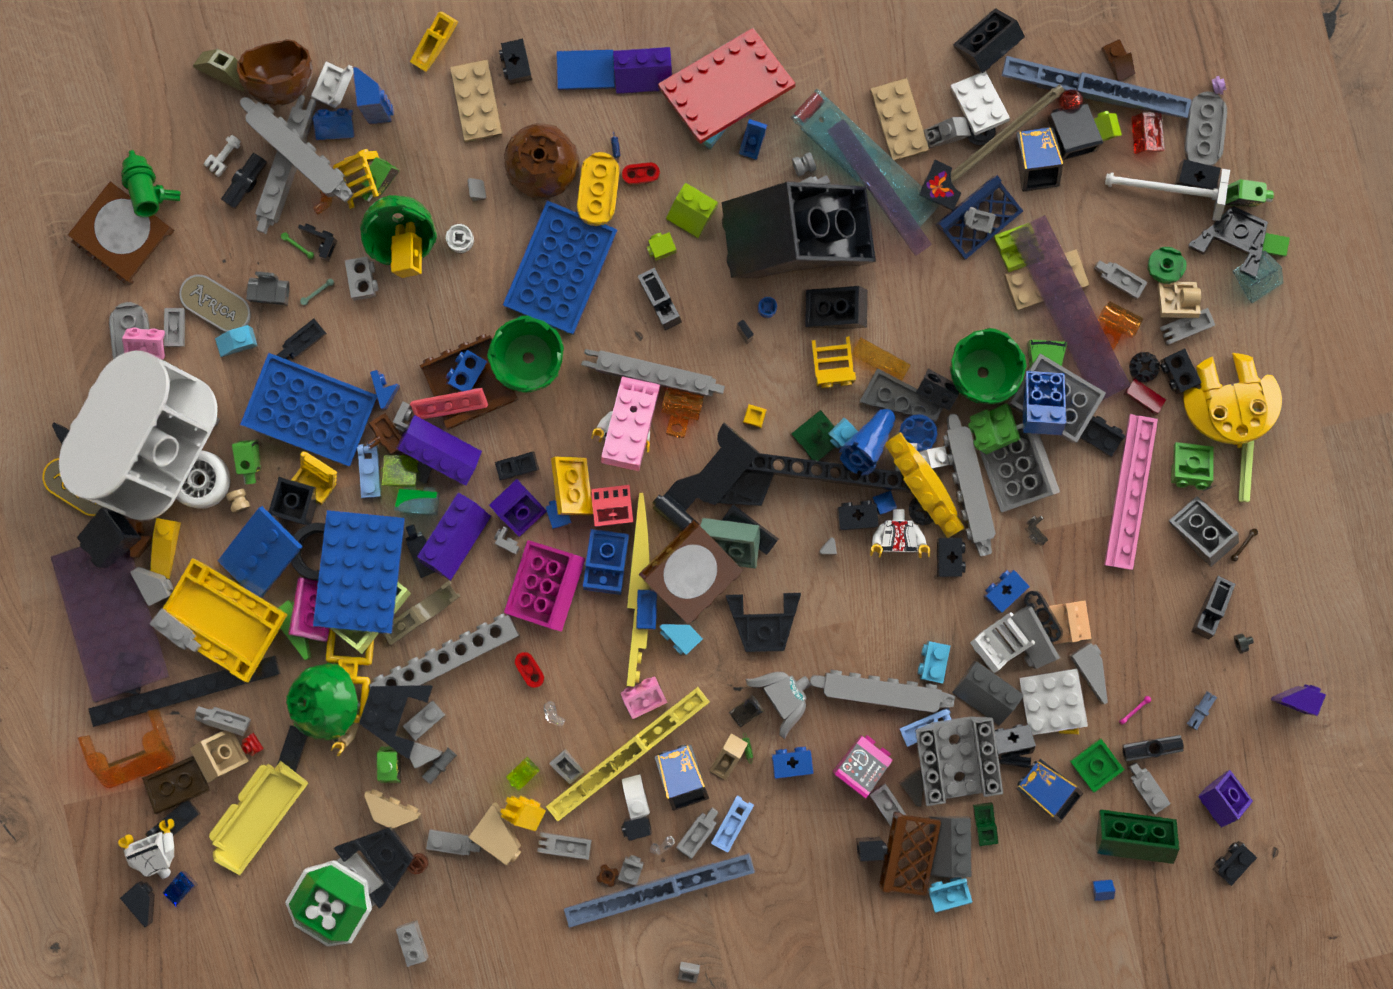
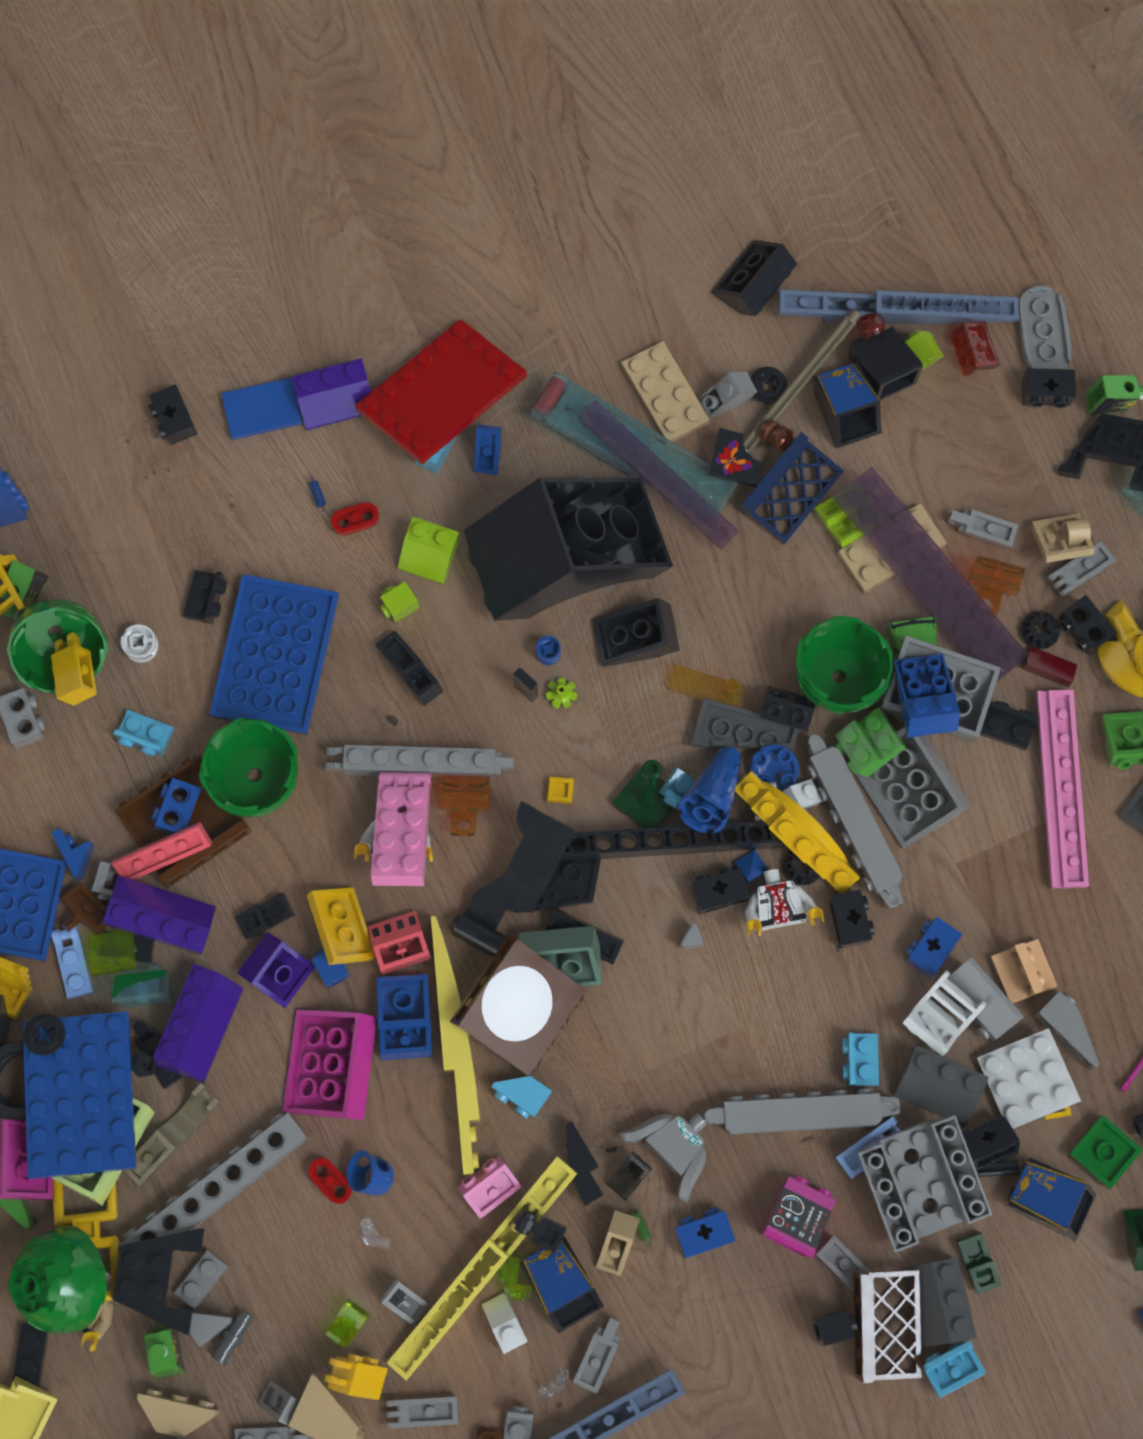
camera: 10 degrees left, 10 degrees down
yellow slope [410,12,458,72] -> none
tan plate [450,60,502,142] -> none
light grey slope [467,178,486,201] -> none
light grey bracket [494,527,520,555] -> none
reddish brown piece [504,123,579,198] -> none
yellow tile [577,152,620,226] -> none
black brick [621,814,652,841] -> none
blue tile [636,590,657,629] -> none
light blue plate [711,795,754,853] -> none
black wing [726,593,801,652] -> none
light grey wheel [792,152,816,177] -> none
yellow plate [812,336,856,388] -> none
clear smoke slope [899,766,923,807] -> none
white plate [950,71,1010,135] -> none
light grey bracket [964,207,996,234] -> none
black beam [1024,591,1063,642] -> none
clear smoke bracket [1025,515,1048,546] -> none
reddish brown slope [1102,39,1135,81] -> none
white tile [1105,169,1230,221] -> none
green plate [1147,247,1186,284] -> none
lavender plate [1212,76,1226,95] -> none
none -> black gear [23,1014,66,1056]
none -> medium azure bracket [113,710,175,757]
none -> pearl dark grey tile [131,1050,156,1077]
none -> black bracket [183,570,227,624]
none -> light grey plate [258,1380,300,1425]
none -> blue helmet [347,1150,394,1196]
none -> clear neon green bracket [501,1257,532,1301]
none -> black plate [514,1209,567,1253]
none -> lime plant [546,678,577,709]
none -> black slope [567,1121,603,1207]
none -> copper wheel [759,419,793,451]

